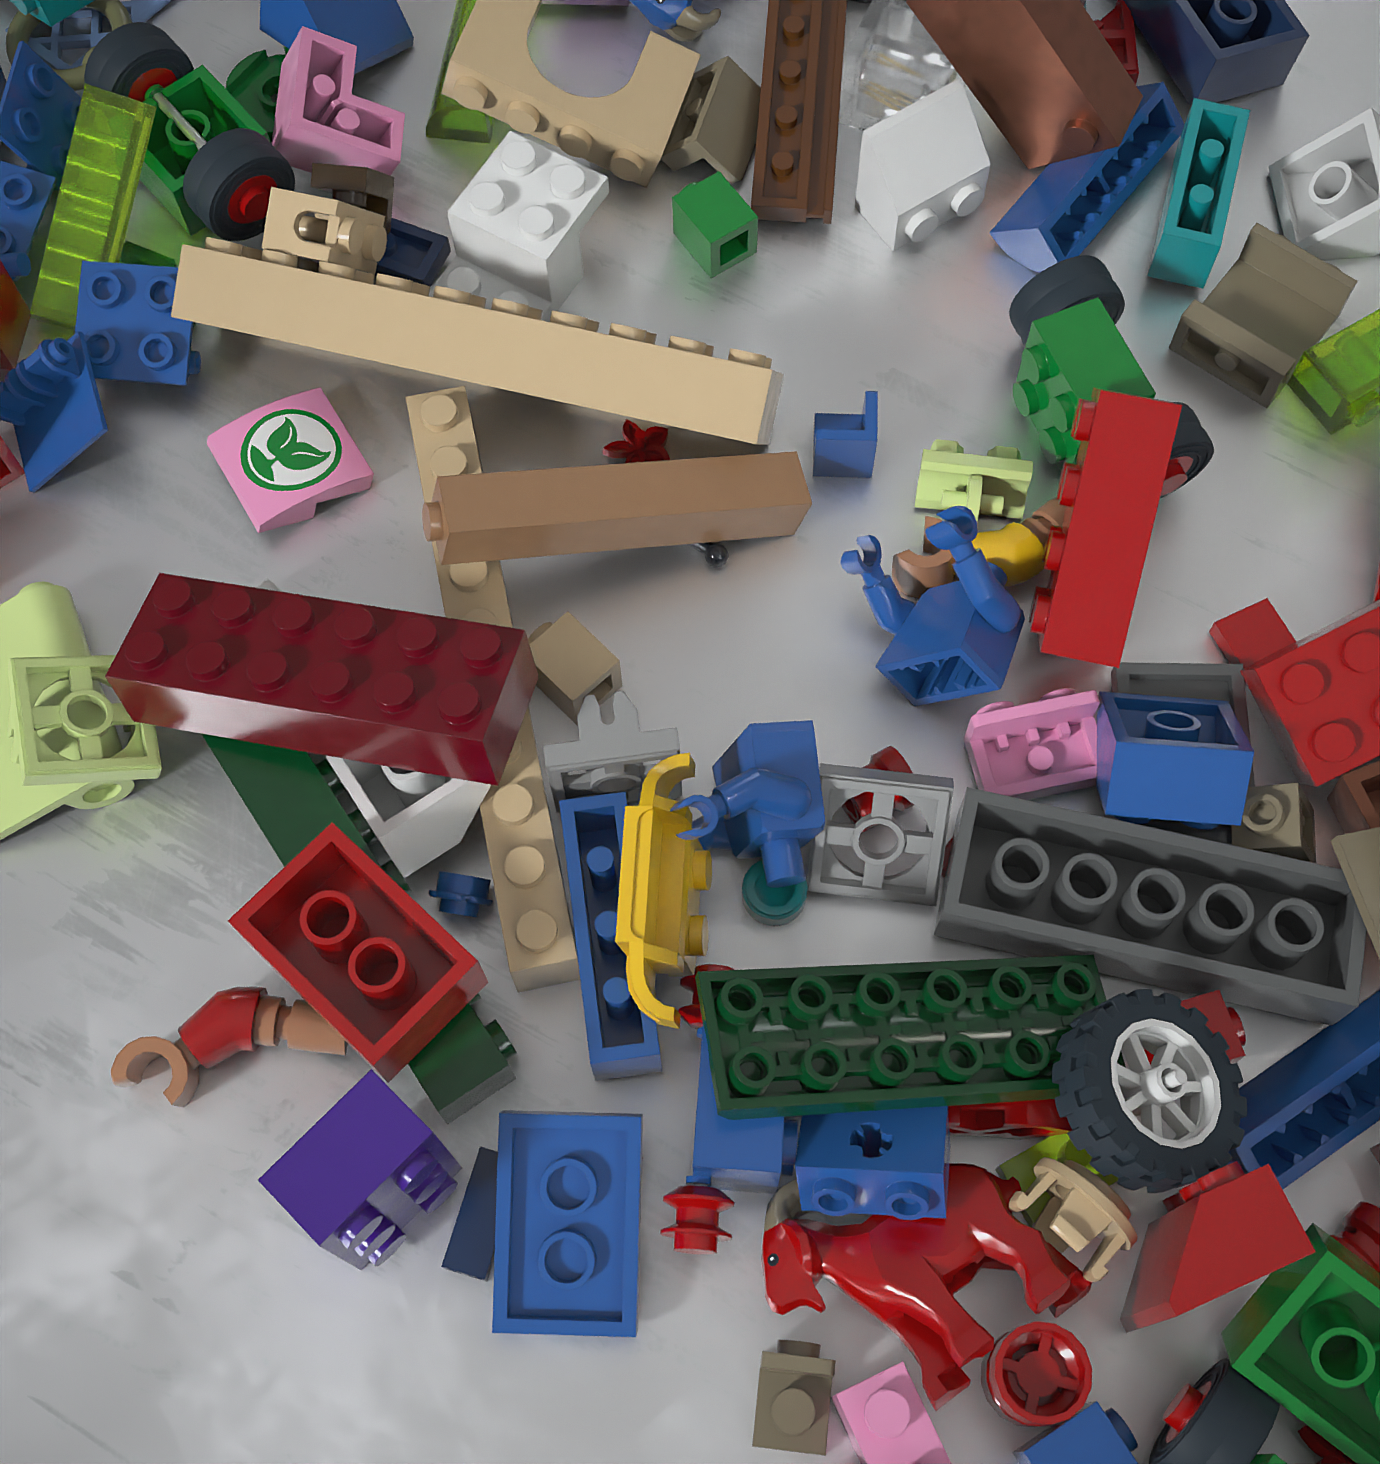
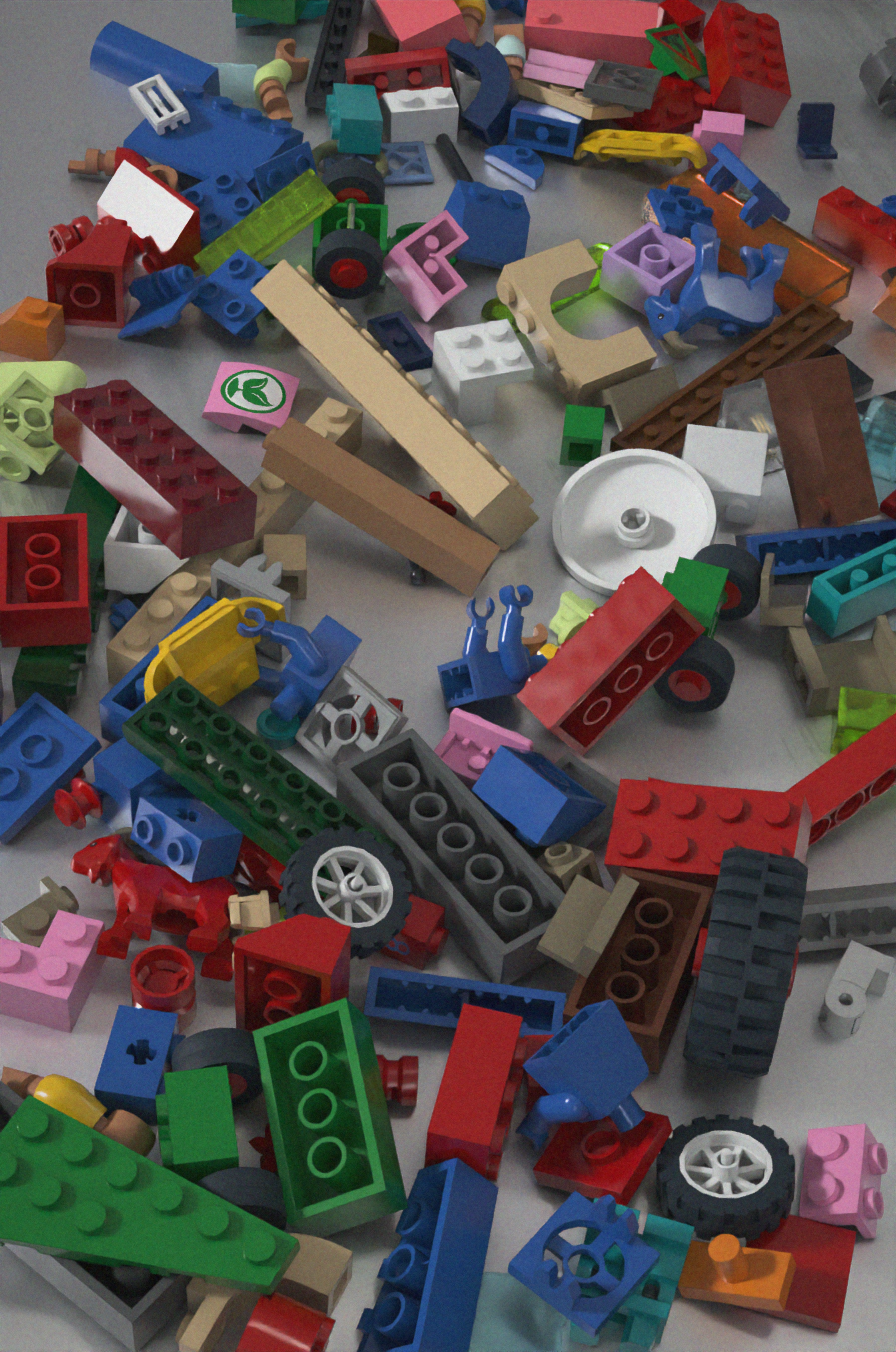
camera: 35 degrees right, 20 degrees down
tan brick [262,187,387,274] -> none
dark brown bracket [311,163,394,235] -> none
blue panel [813,391,878,478] -> none
none -> white dish [552,449,717,597]
none -> dark tan panel [760,553,808,626]

